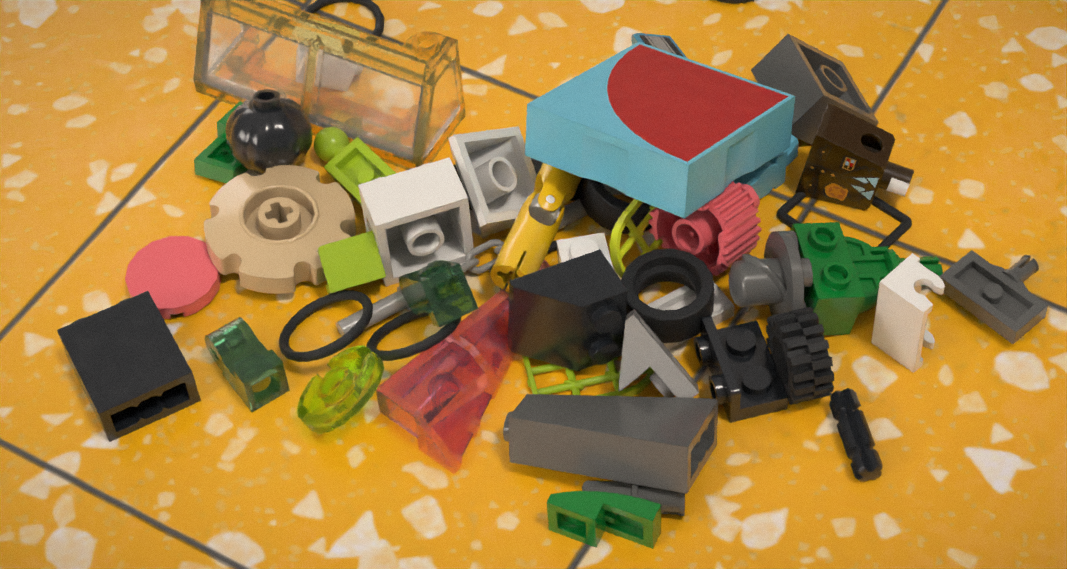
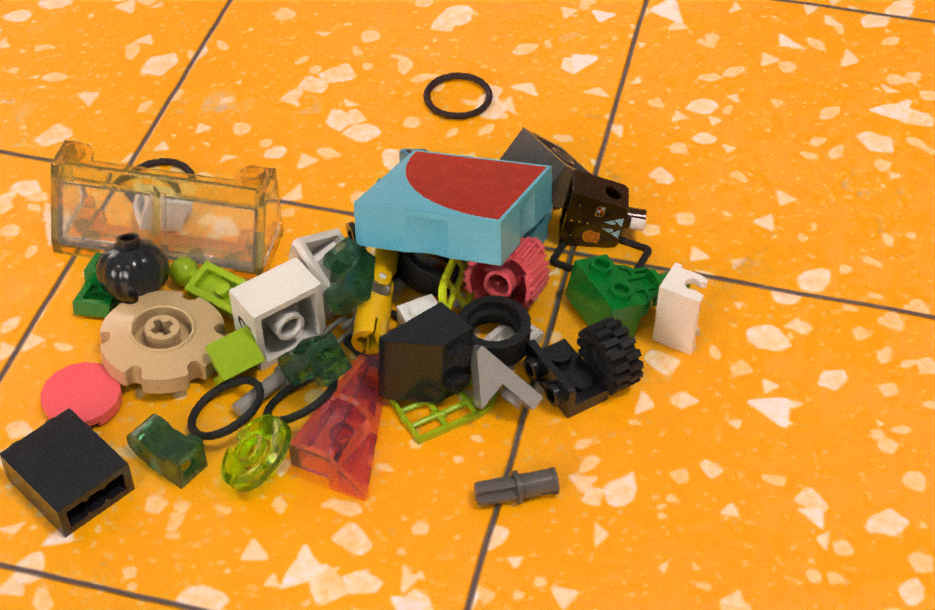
camera: 20 degrees left, 5 degrees down
dark grey slope [503,394,718,494] -> none
green slope [546,491,661,549] -> none
dark grey plate [728,231,813,315] -> none
black axle [829,388,883,482] -> none
dark grey plate [939,250,1048,344] -> none
none -> clear green leg [323,237,376,316]

